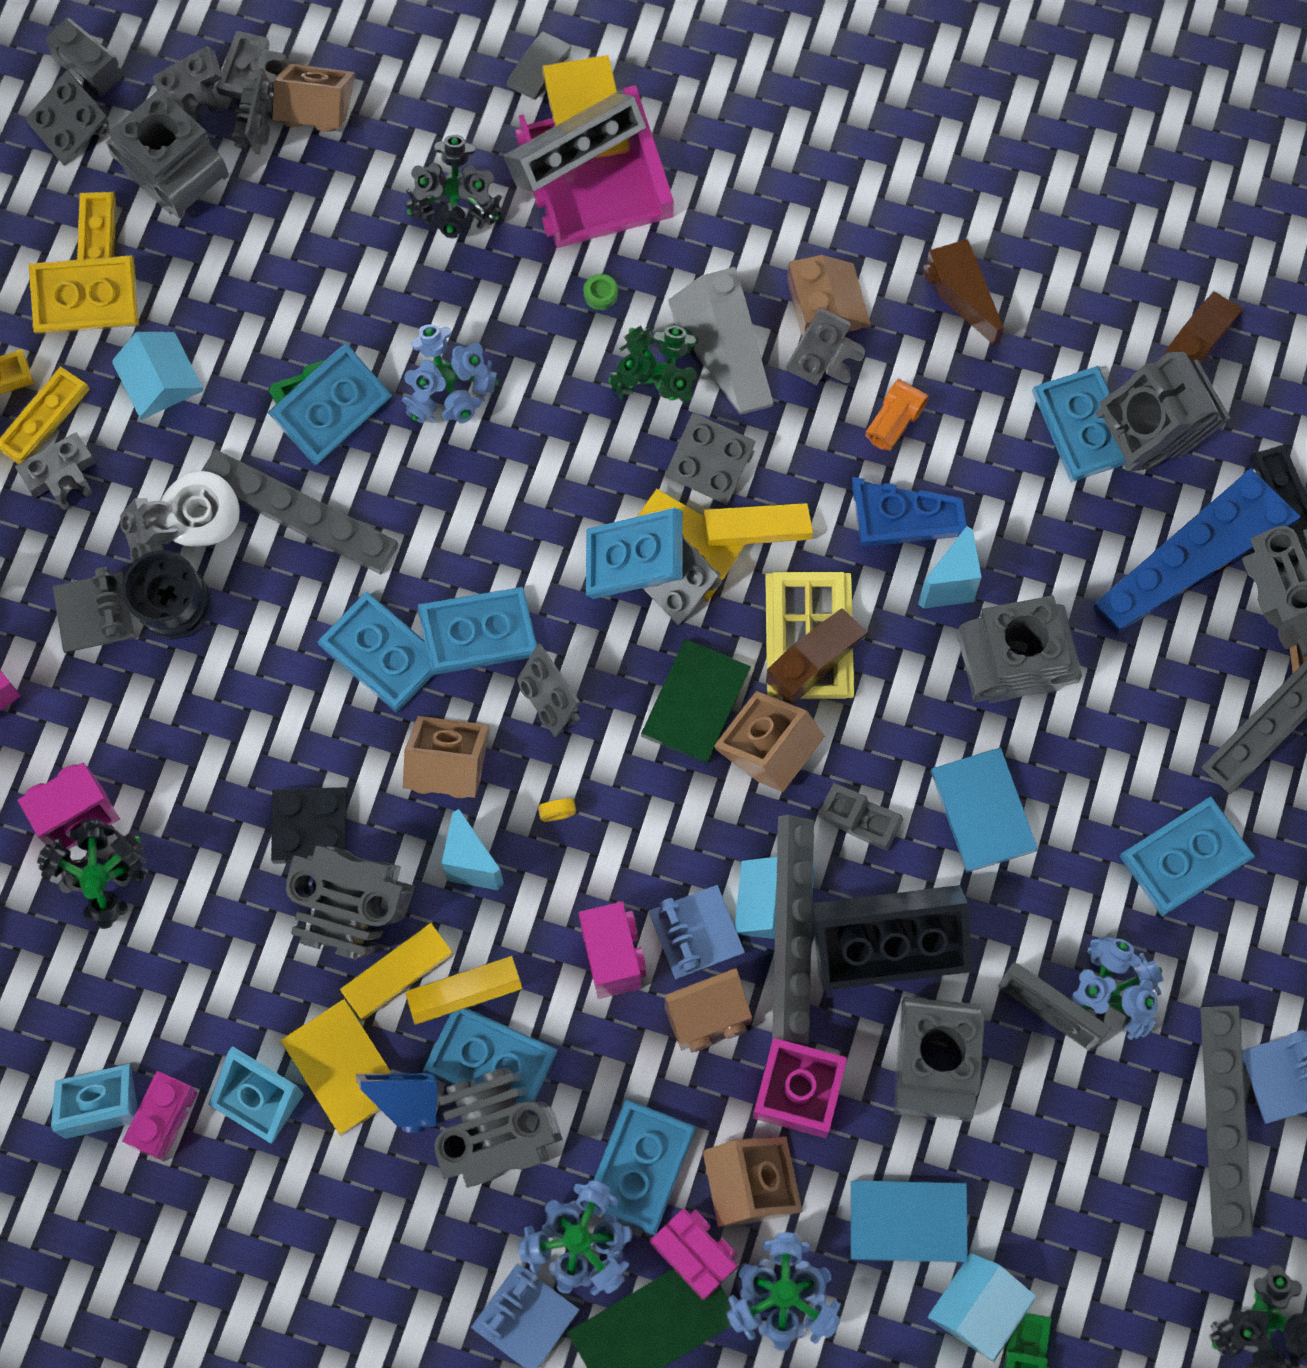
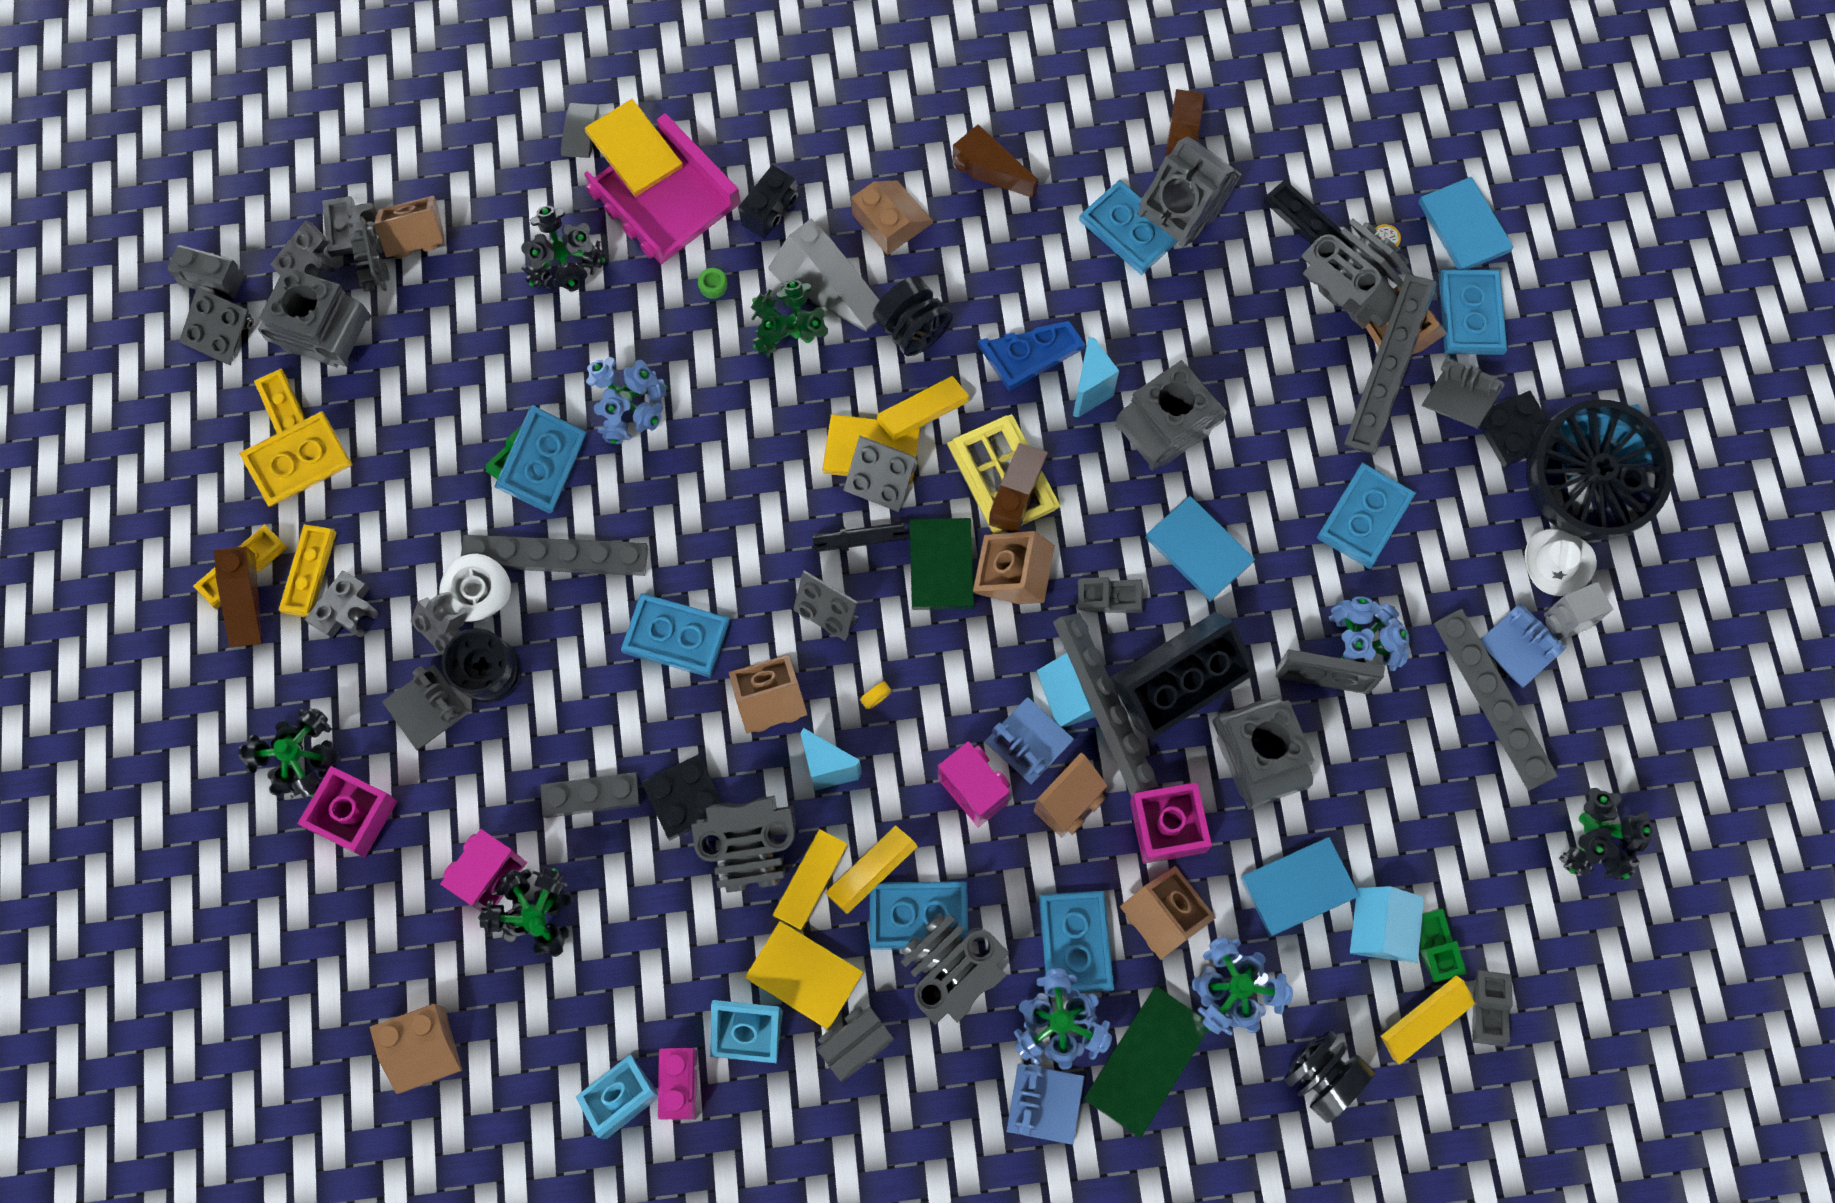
camera: 25 degrees left, 0 degrees up
medium azure slope [112,332,204,420] -> none
blue slope [356,1073,437,1133] -> none
dark azure tile [417,587,537,675] -> none
dark grey brick [503,93,646,191] -> none
dark azure tile [586,507,682,599] -> none
dark pink brick [650,1208,738,1301] -> none
dark grey hinge [665,412,756,505] -> none
flat silver plate [786,307,865,385] -> none
orange piece [865,378,929,451] -> none
blue wing [1094,468,1301,633] -> none
none -> dark grey plate [540,772,641,818]
none -> black brick [738,165,798,239]
none -> black pin [812,521,906,553]
none -> dark grey brick [816,1007,894,1083]
none -> black wheel [873,276,953,357]

